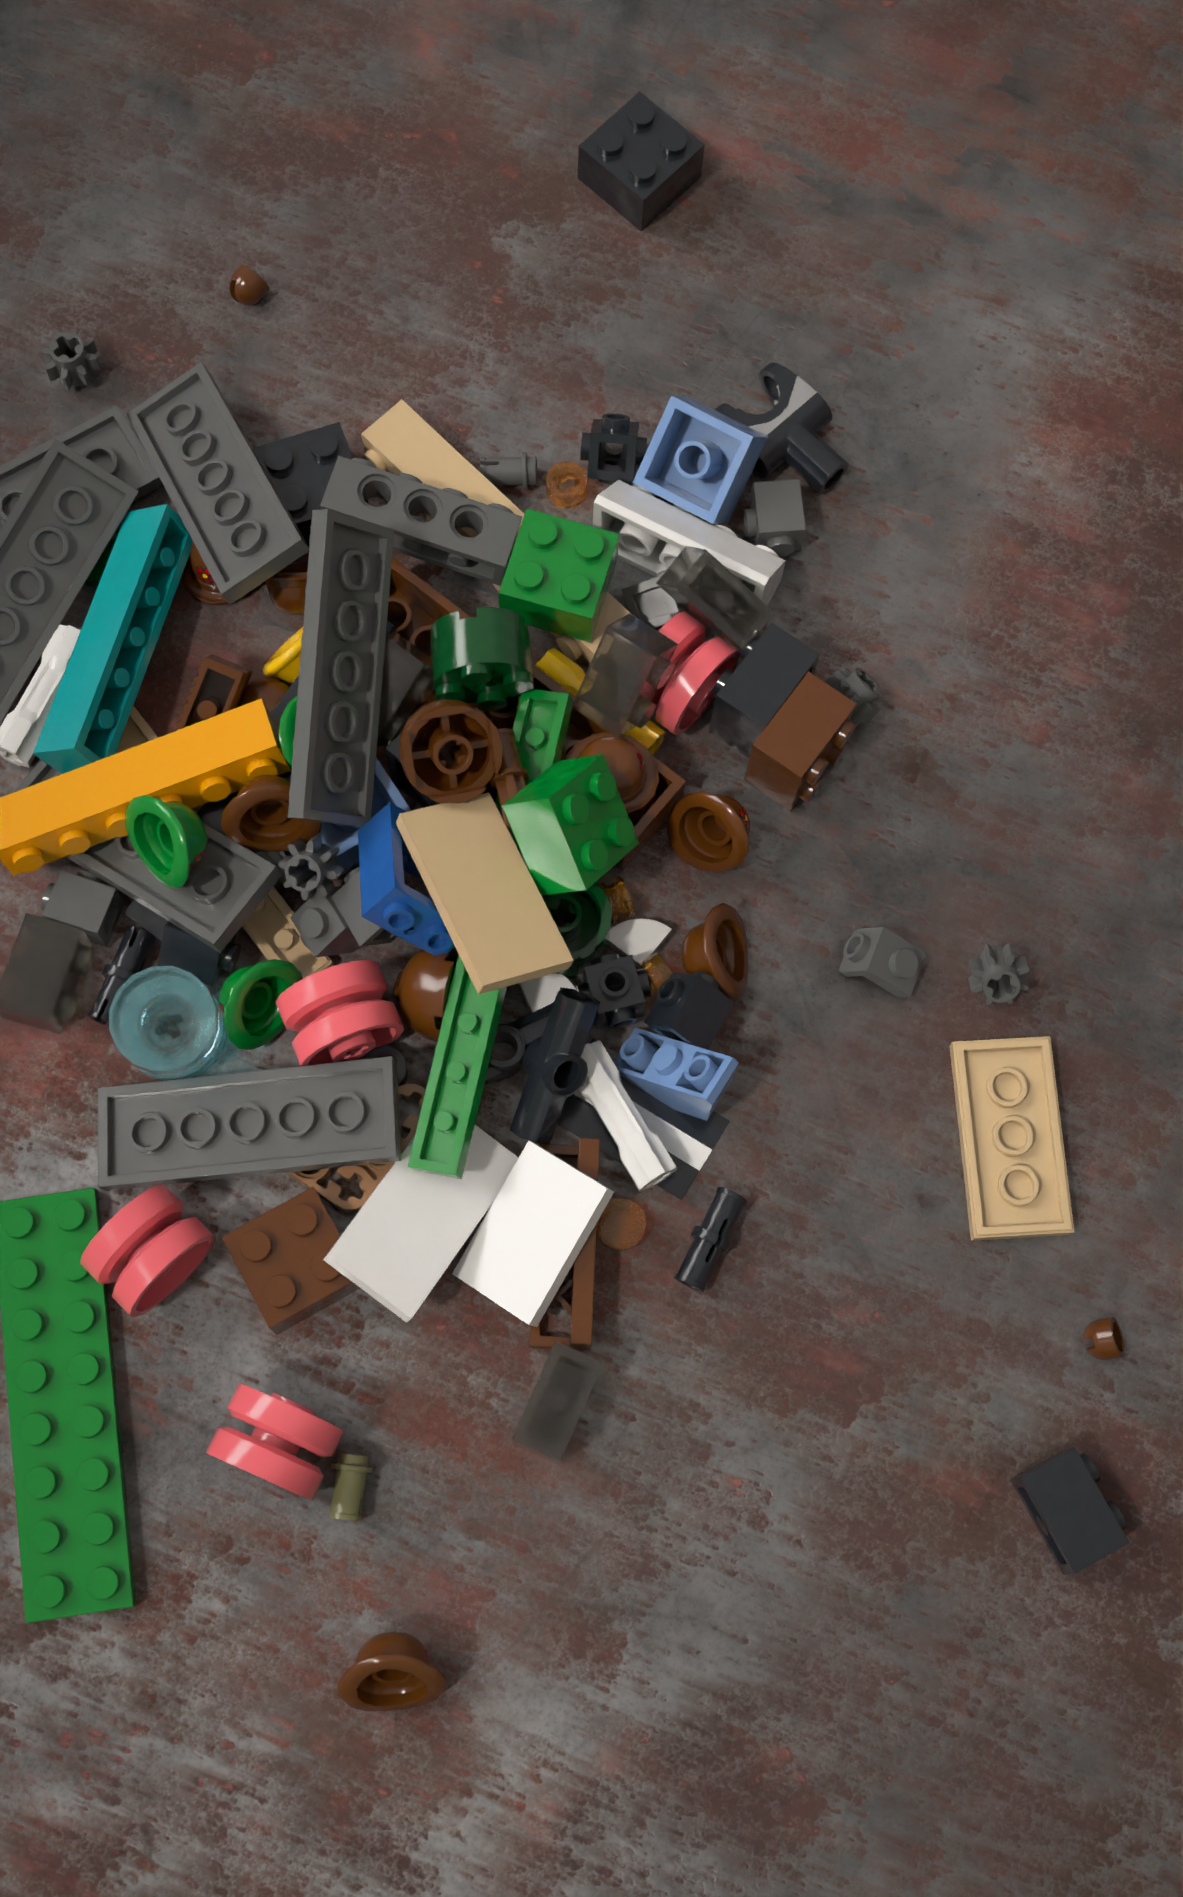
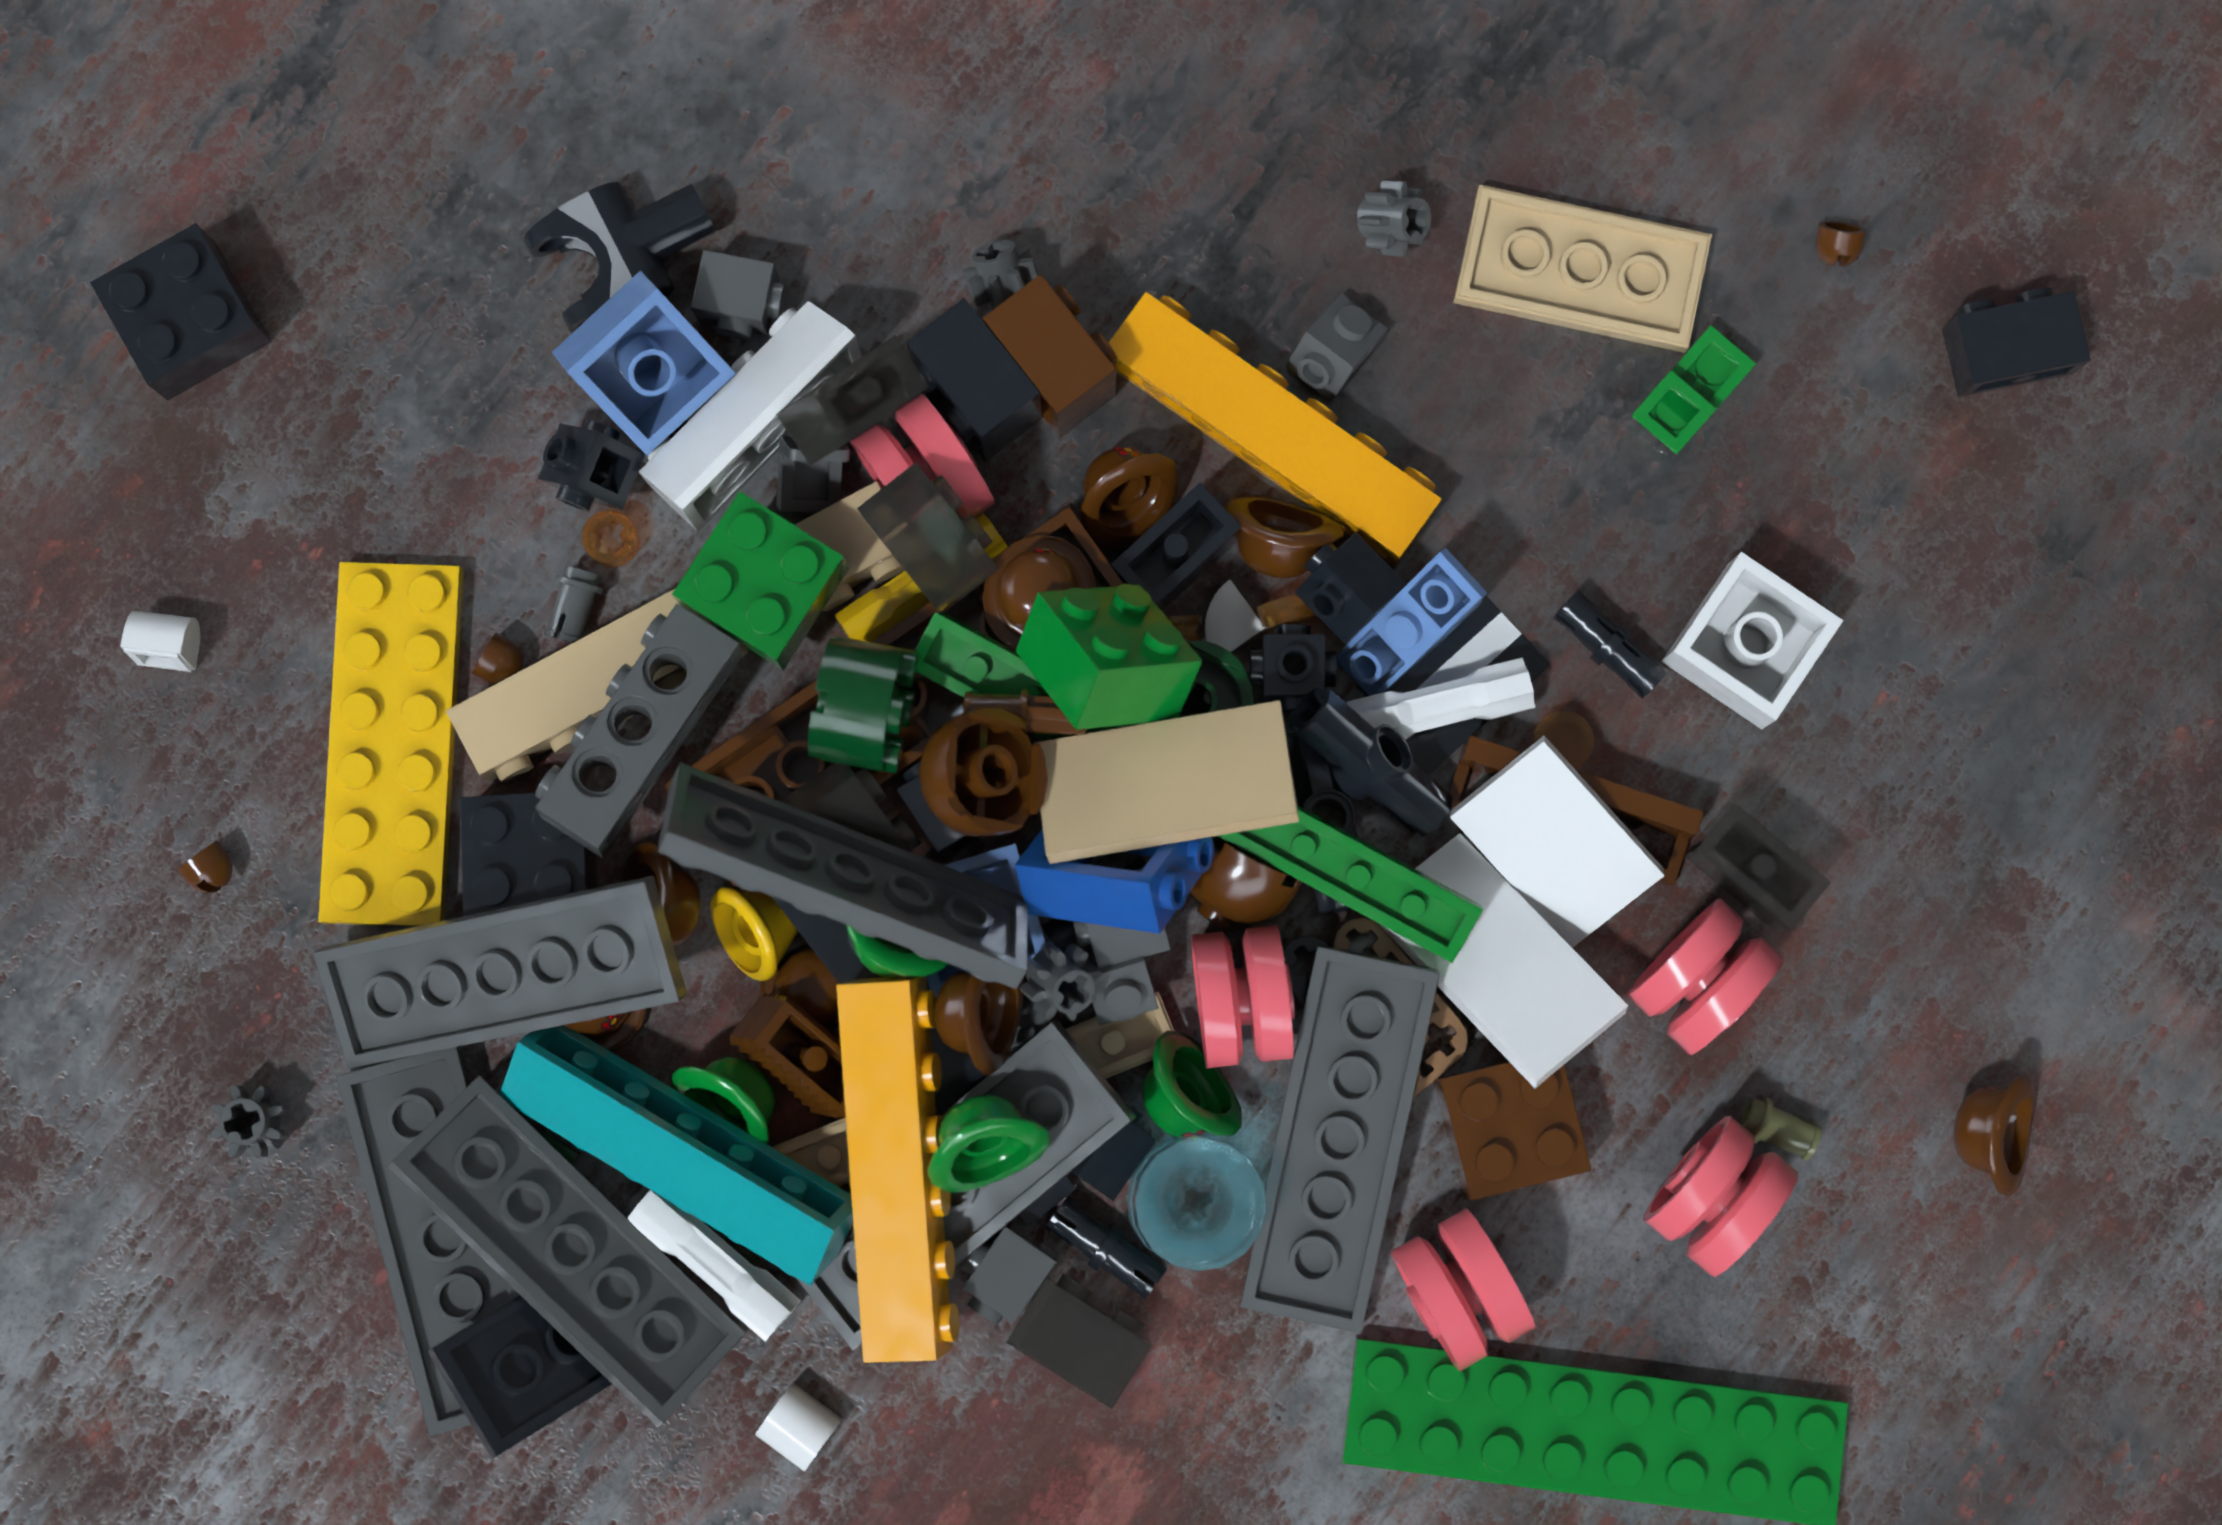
camera: 70 degrees left, 10 degrees up
none -> white brick [120,610,200,672]
none -> yellow plate [318,562,464,927]
none -> reddish brown hinge [472,632,523,685]
none -> green hat [672,1057,775,1145]
none -> light orange brick [1109,292,1442,567]
none -> black brick [1110,483,1242,611]
none -> coral wheel [1626,898,1785,1055]
none -> green slope [1631,325,1756,455]
none -> white brick [1661,552,1844,729]

